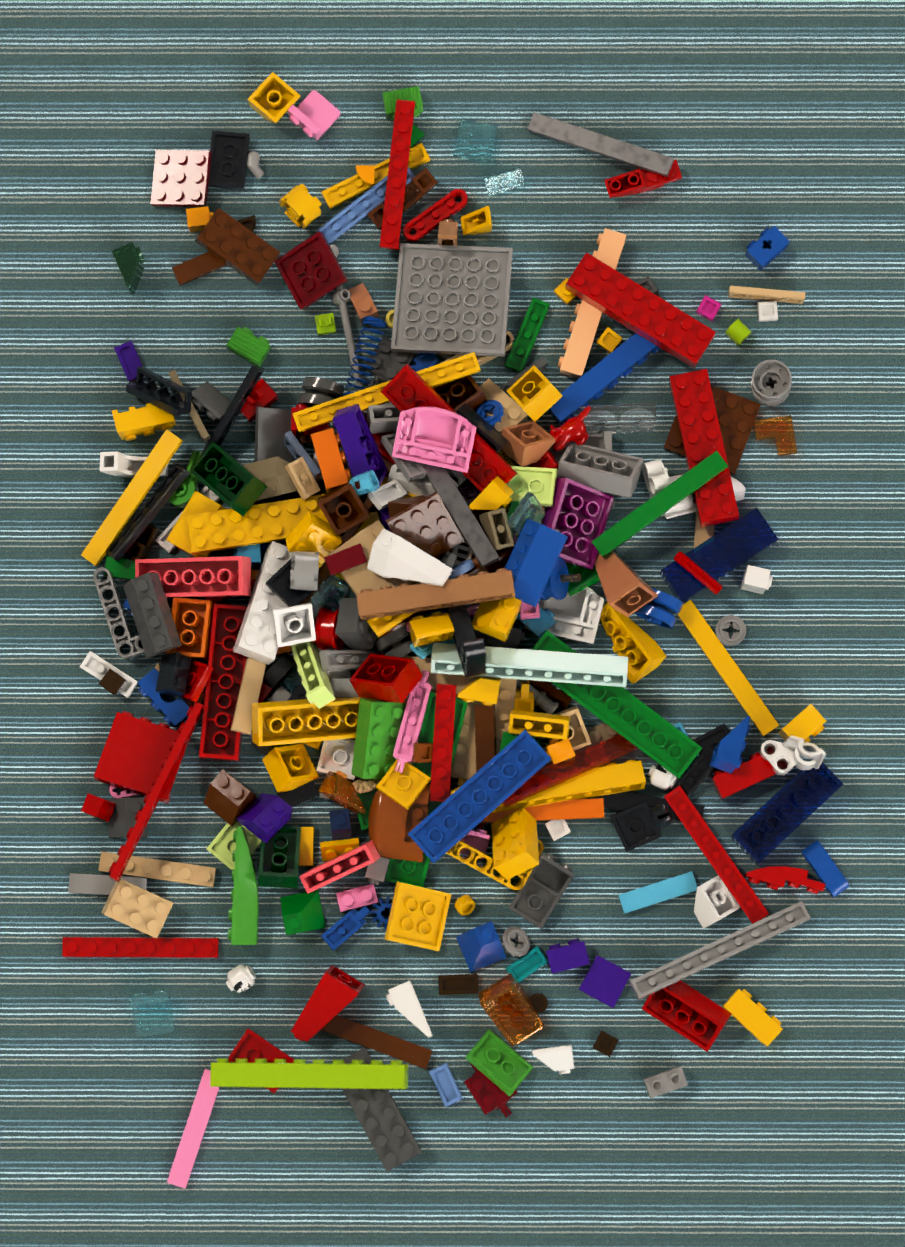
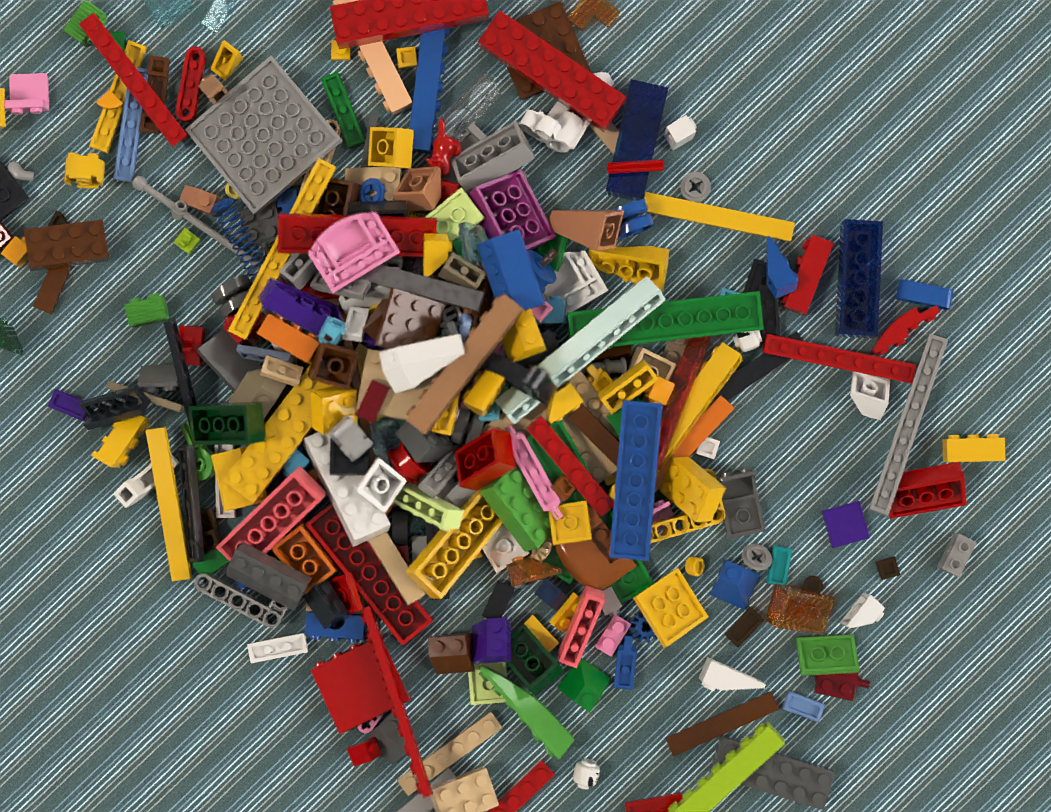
camera: 50 degrees left, 5 degrees up
dark brown tile [99,669,126,696] -> none
yellow slope [262,743,319,793] -> none
dark red plate [274,231,348,310] -> none
red slope [290,965,365,1042] -> none
dark purple brick [546,938,590,974] -> none
green tile [592,451,728,558] -> none
black plate [610,800,673,852] -> none
medium azure tile [618,871,697,914] -> none
white panel [760,735,826,775] -> none
yellow brick [778,704,827,742] -> none

